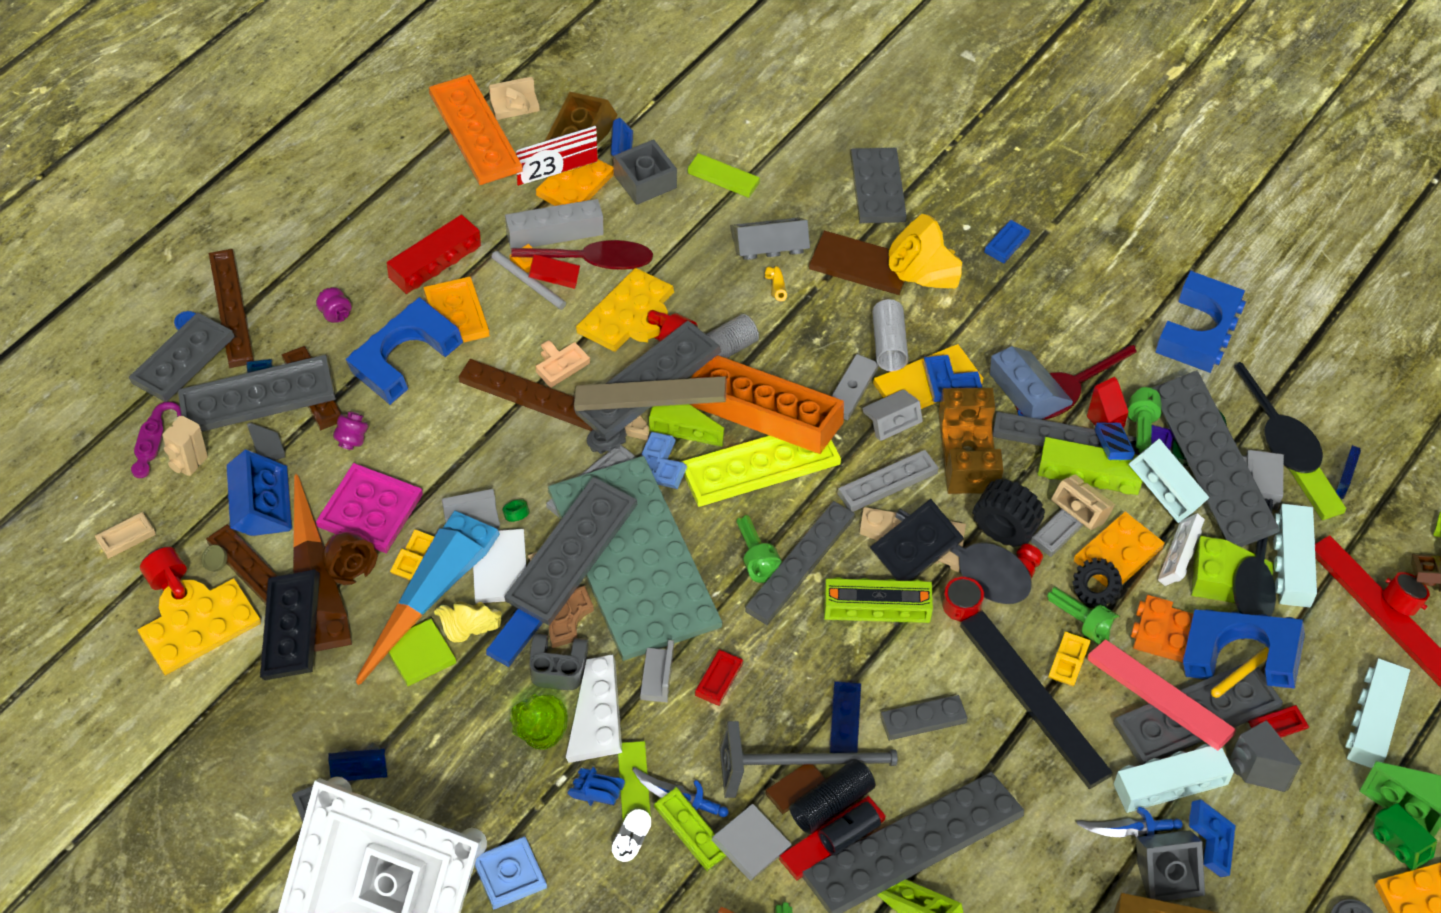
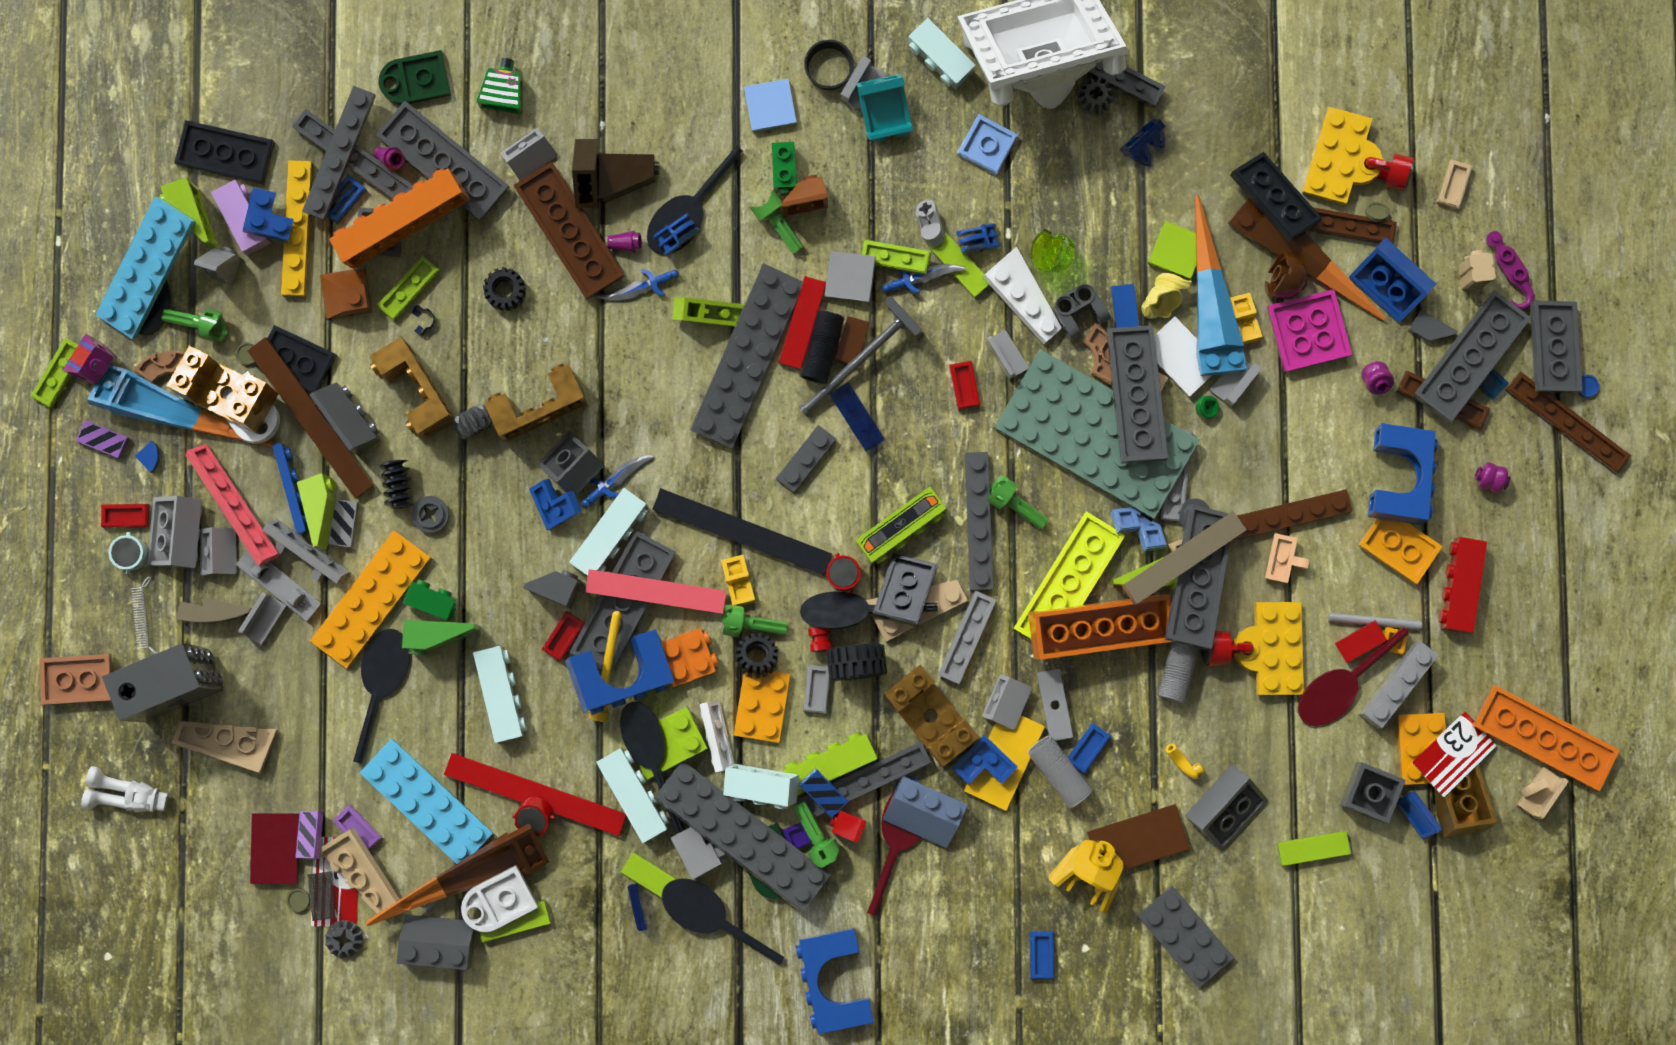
camera: 145 degrees right, 30 degrees up
black pin [818,801,881,856] -> none
tan brick [1051,474,1115,530] -> none
none -> blue tile [1067,723,1111,774]

